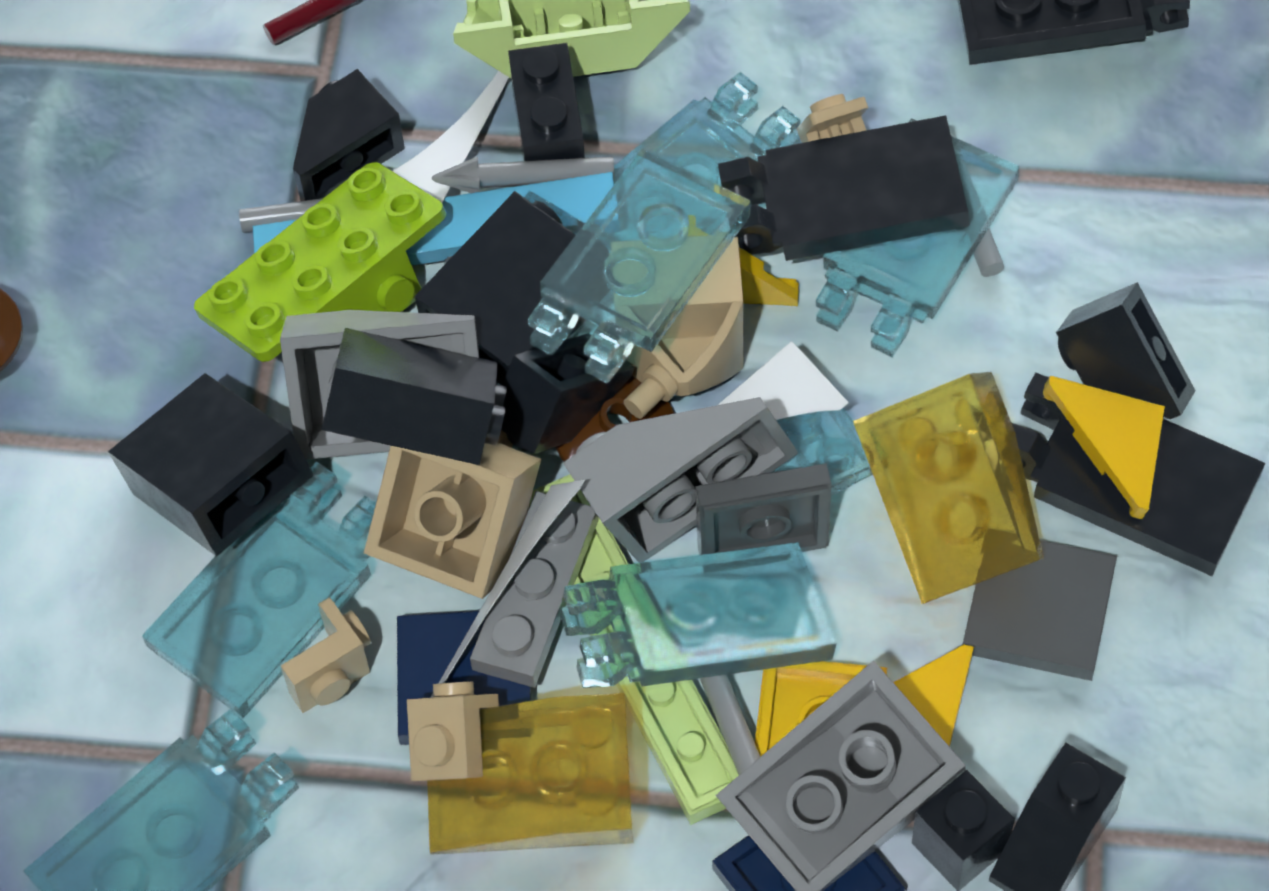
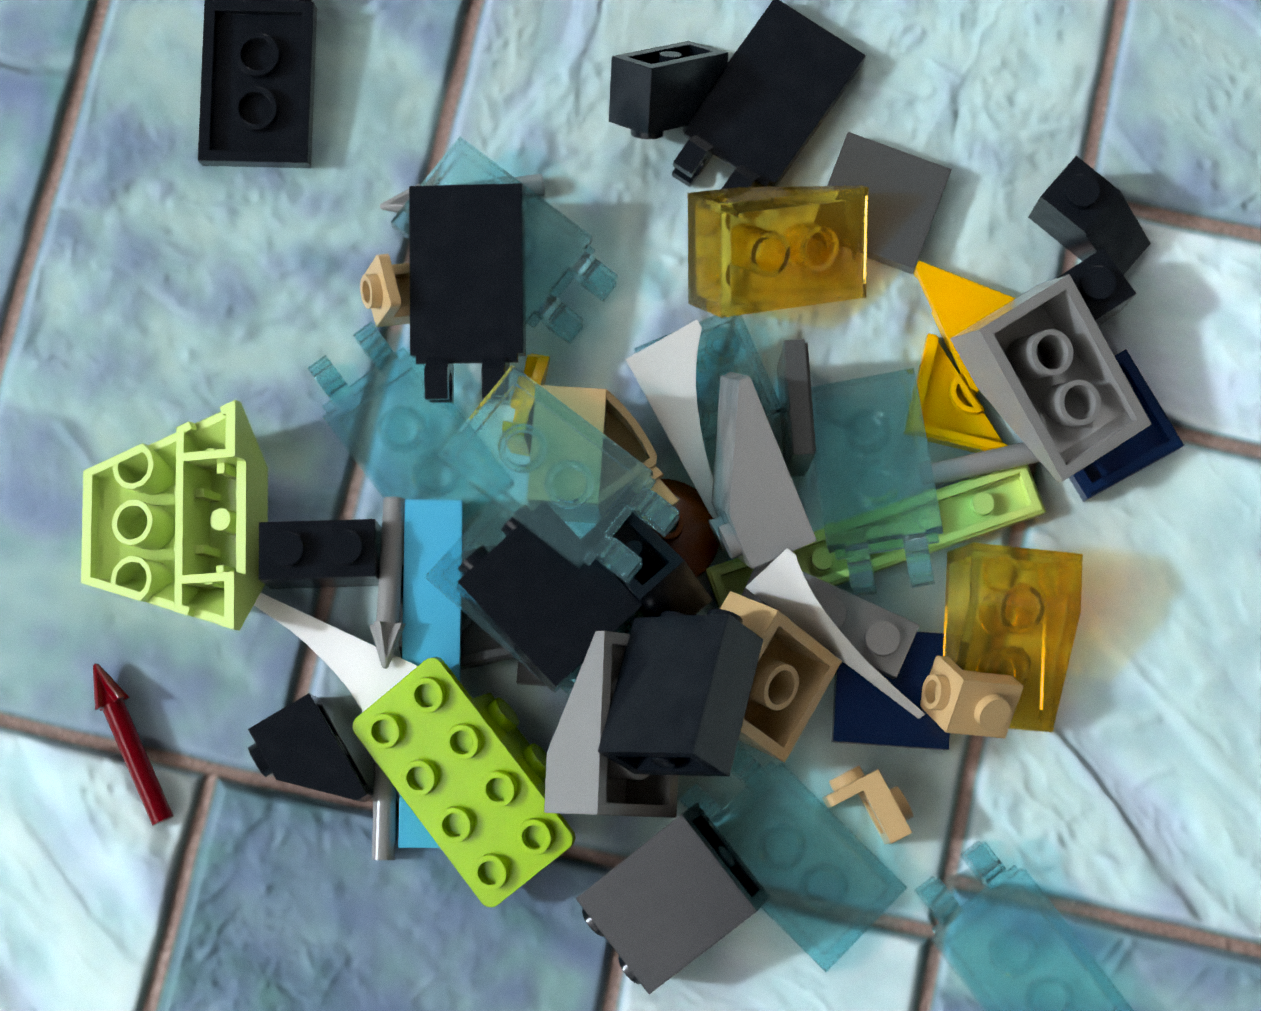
camera: 85 degrees left, 20 degrees up
yellow tile [1043,376,1165,519] -> none

